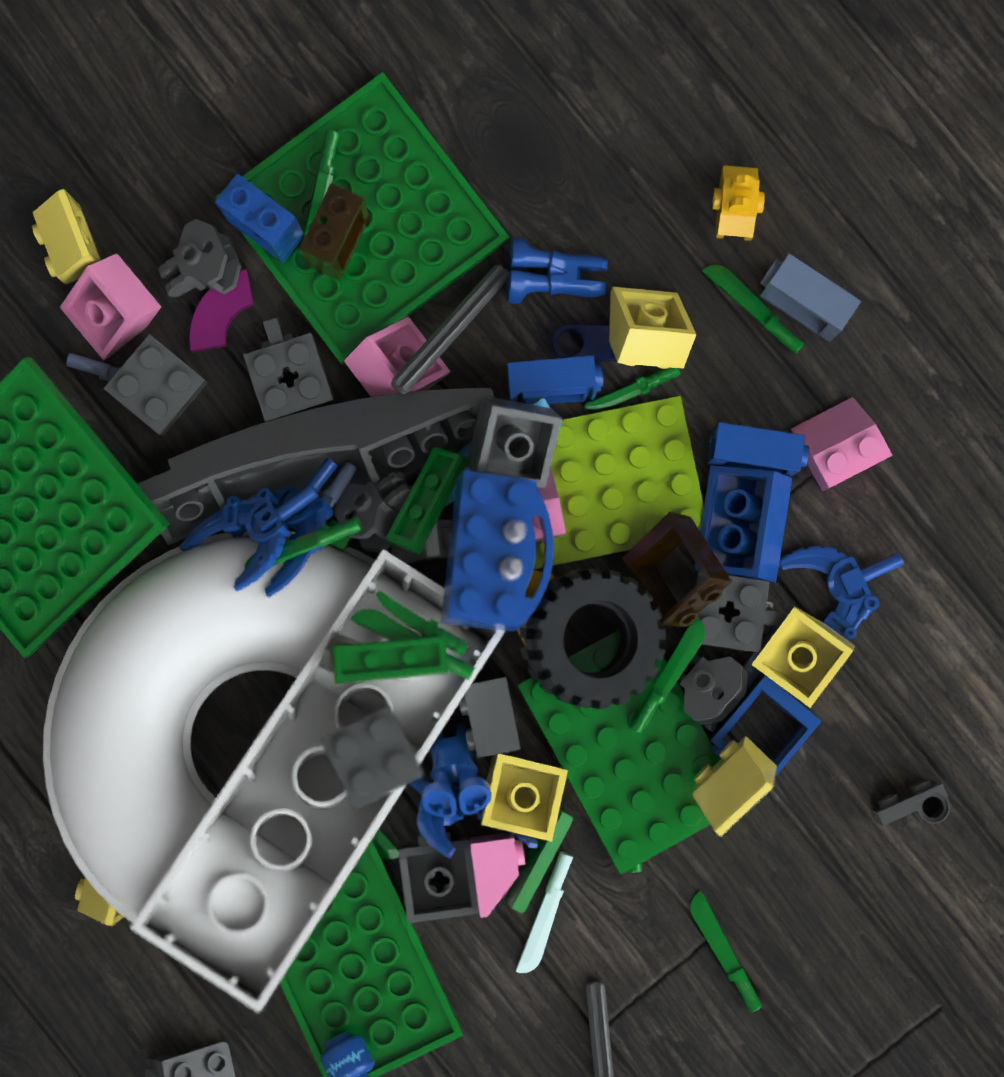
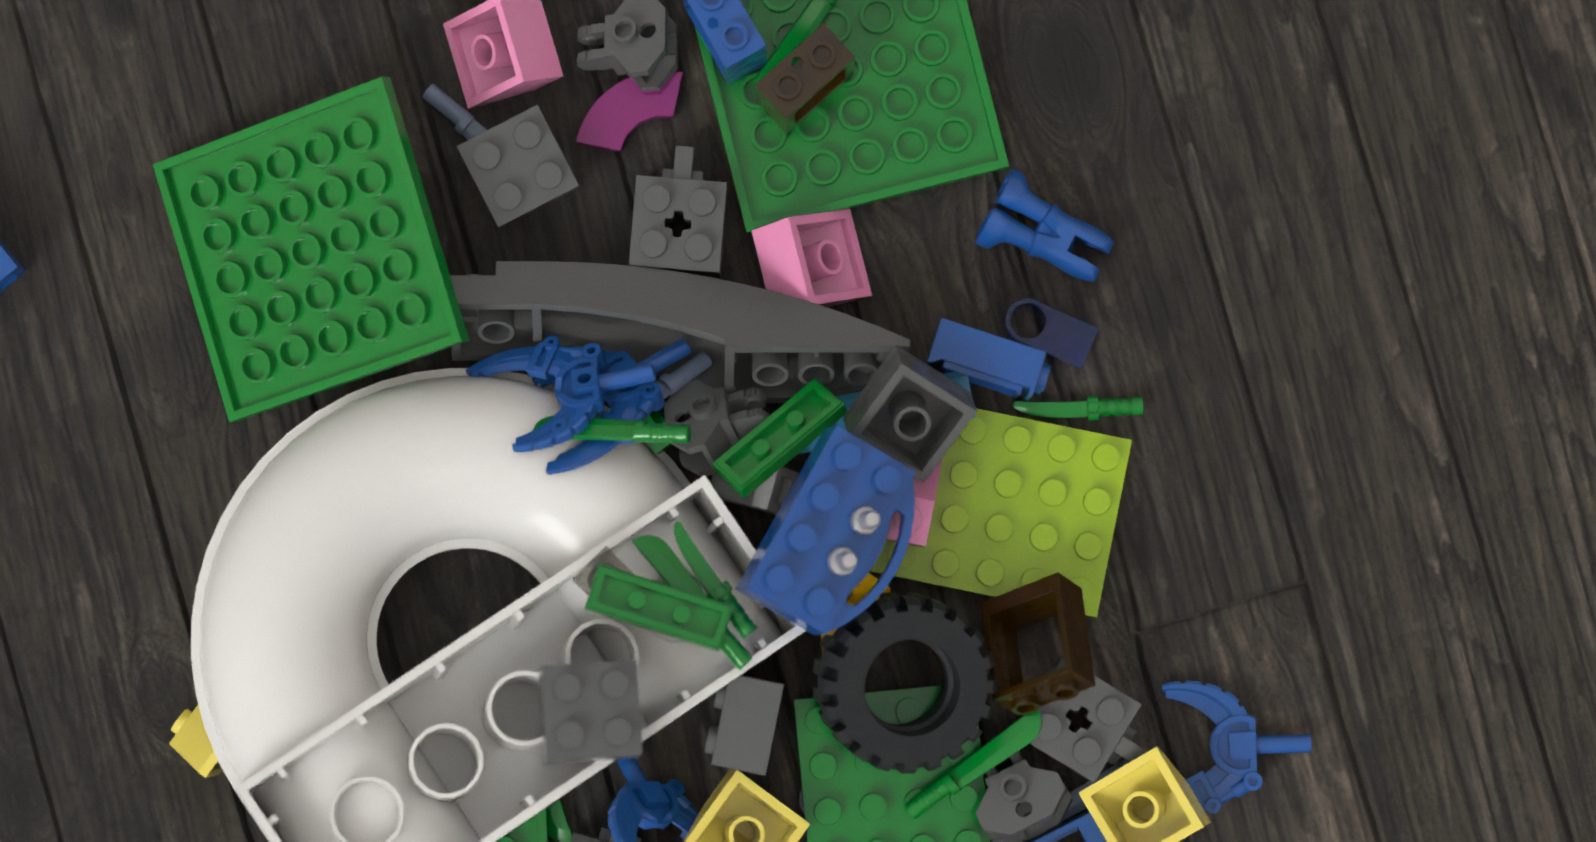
camera: 25 degrees right, 0 degrees up
dark grey axle [391,264,509,395] -> none
blue piece [422,723,492,818] -> none
light yellow slope [609,287,696,369] -> none
blue slope [694,465,792,583] -> none
green piece [702,265,804,354] -> none
blue window [706,422,809,477] -> none
yellow hinge [712,165,765,241] -> none
sand blue window [760,253,861,343] -> none
bright pink slope [790,397,893,492] -> none

